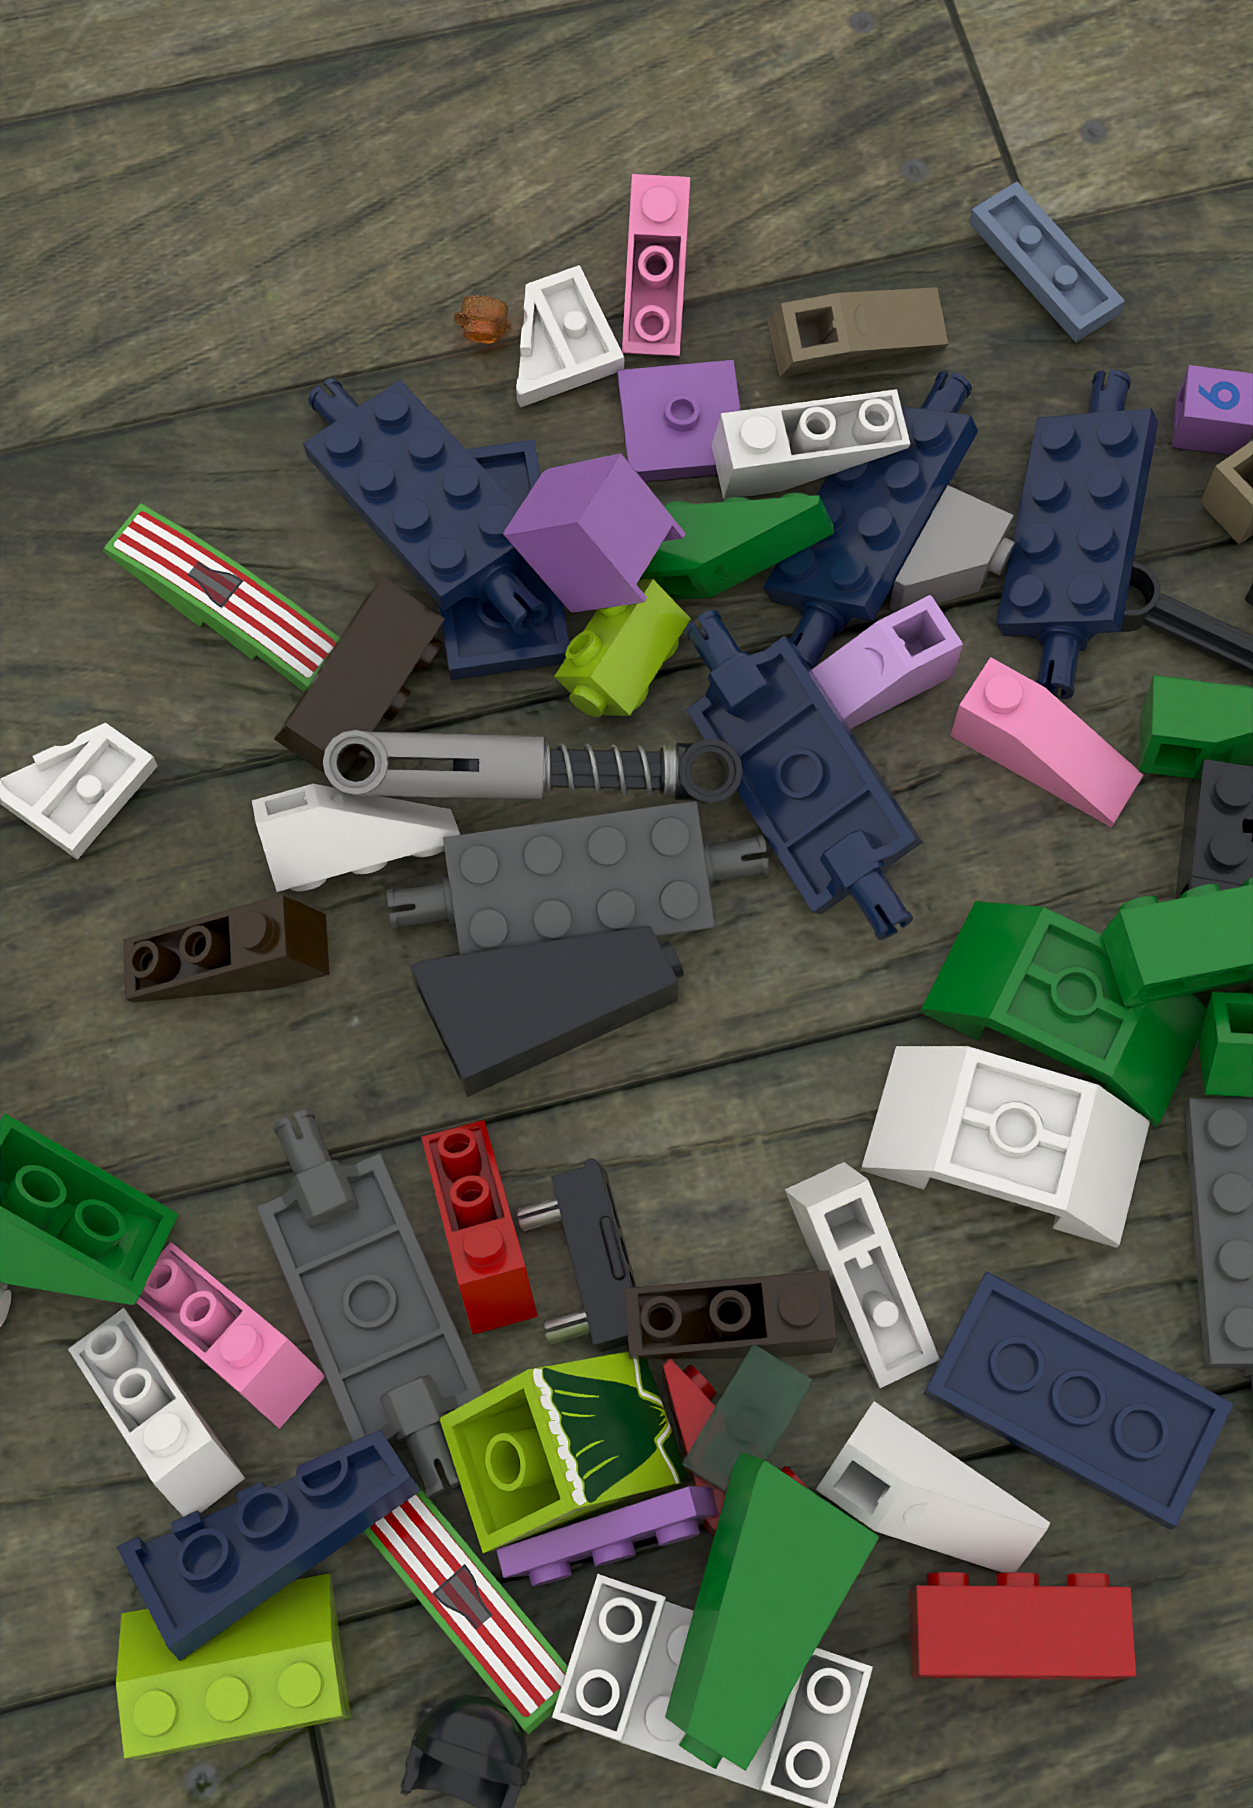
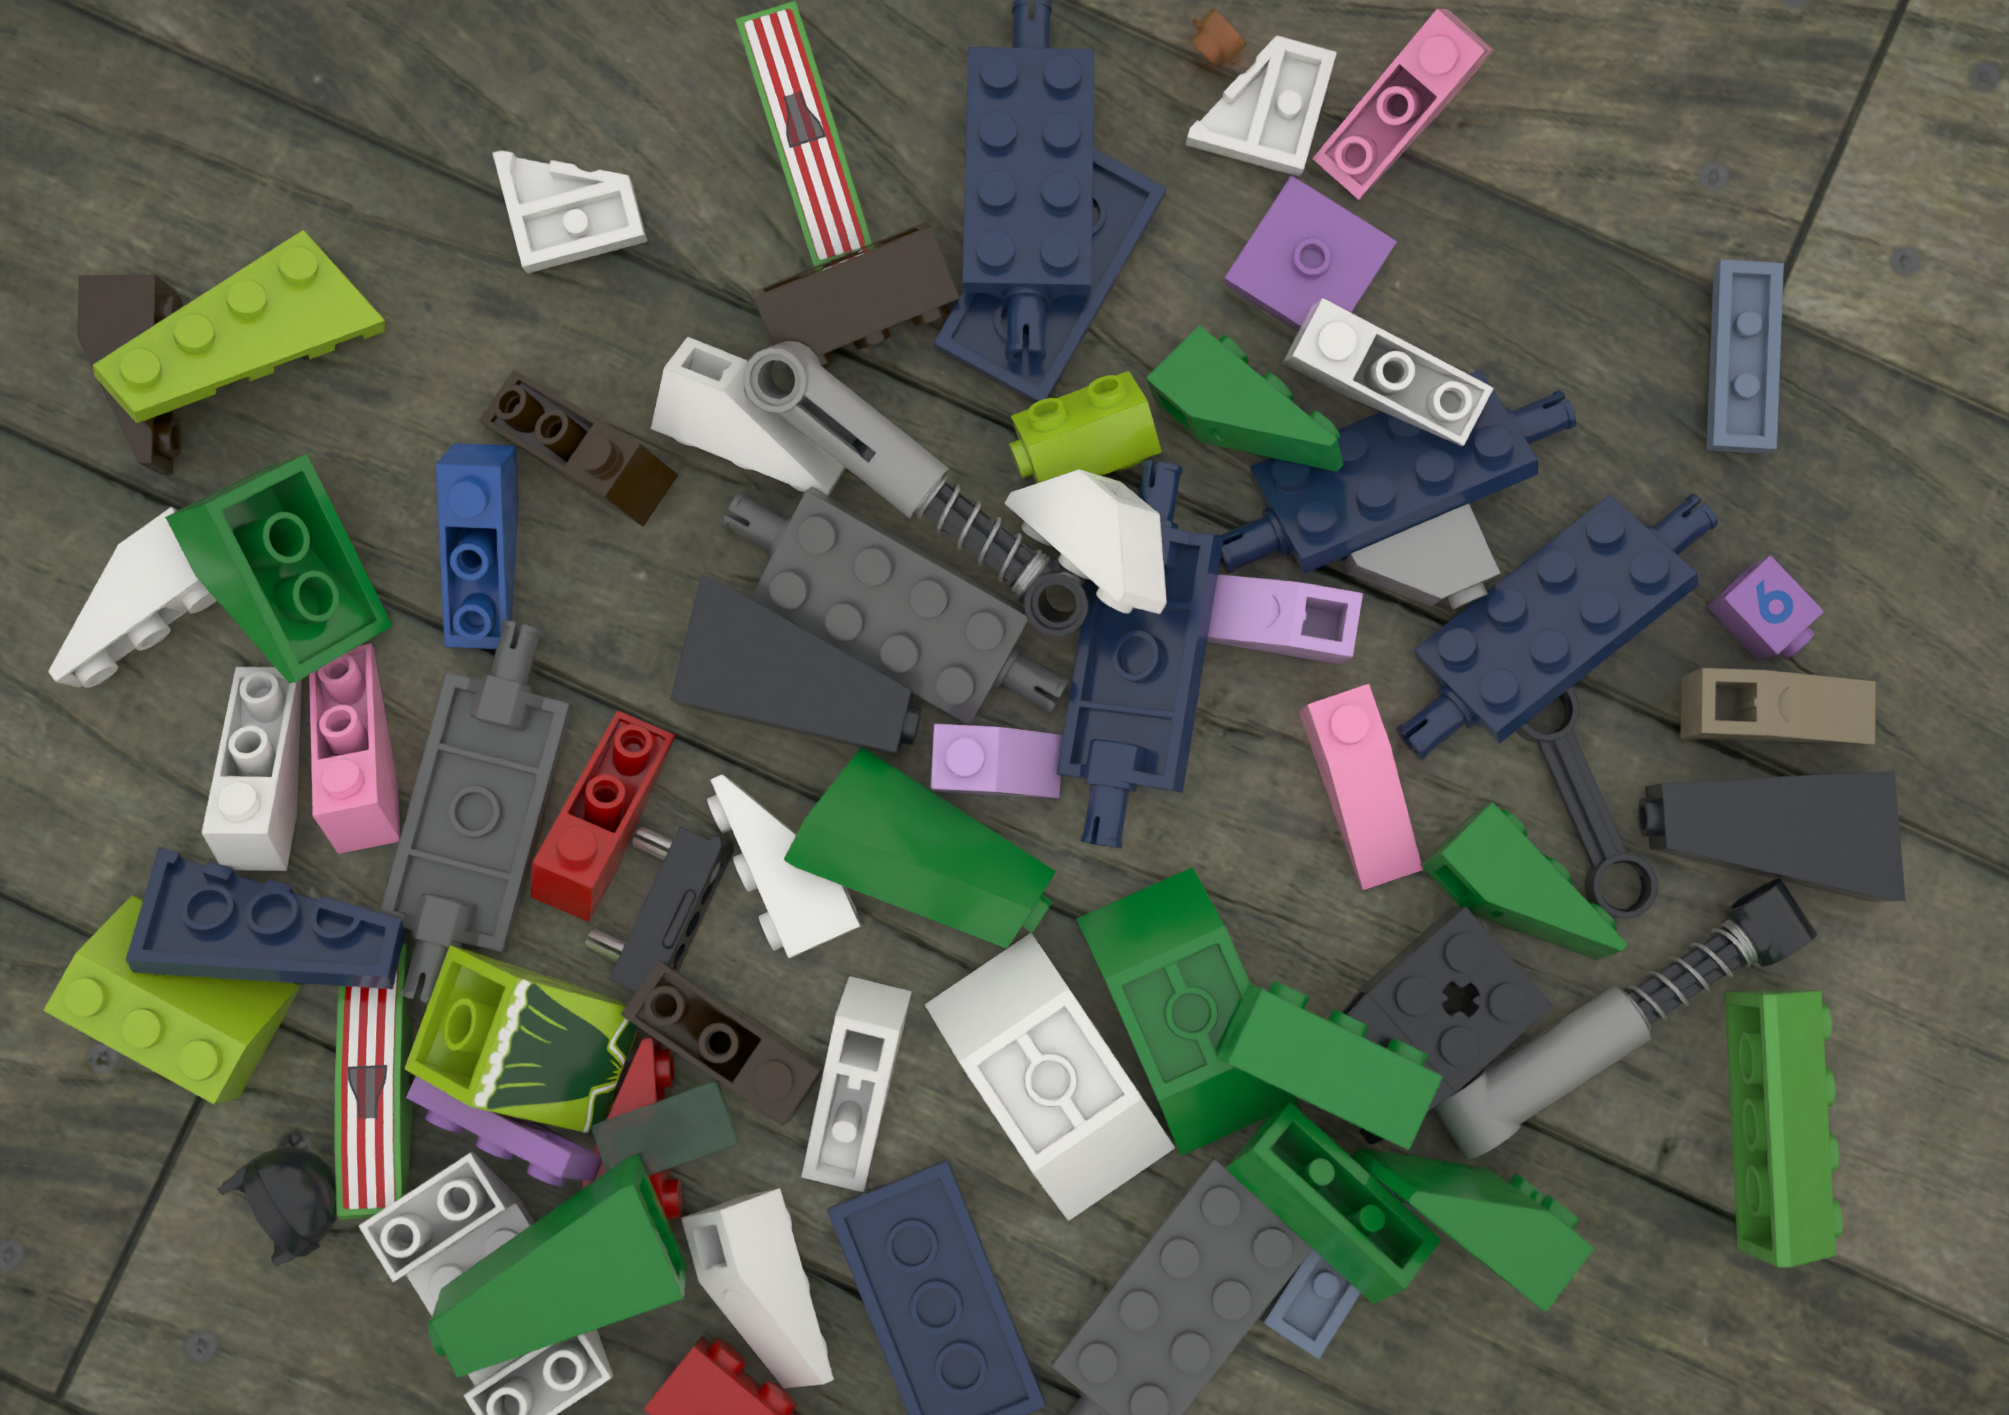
camera: 40 degrees right, 15 degrees up
medium lavender piece [503,453,686,613] -> none
dark tan slope [768,287,949,378] -> none
none -> blue slope [436,443,519,649]
none -> white slope [707,775,864,958]
none -> green slope [783,747,1056,948]
none -> lavender slope [931,724,1063,799]
none -> white slope [1005,469,1167,614]

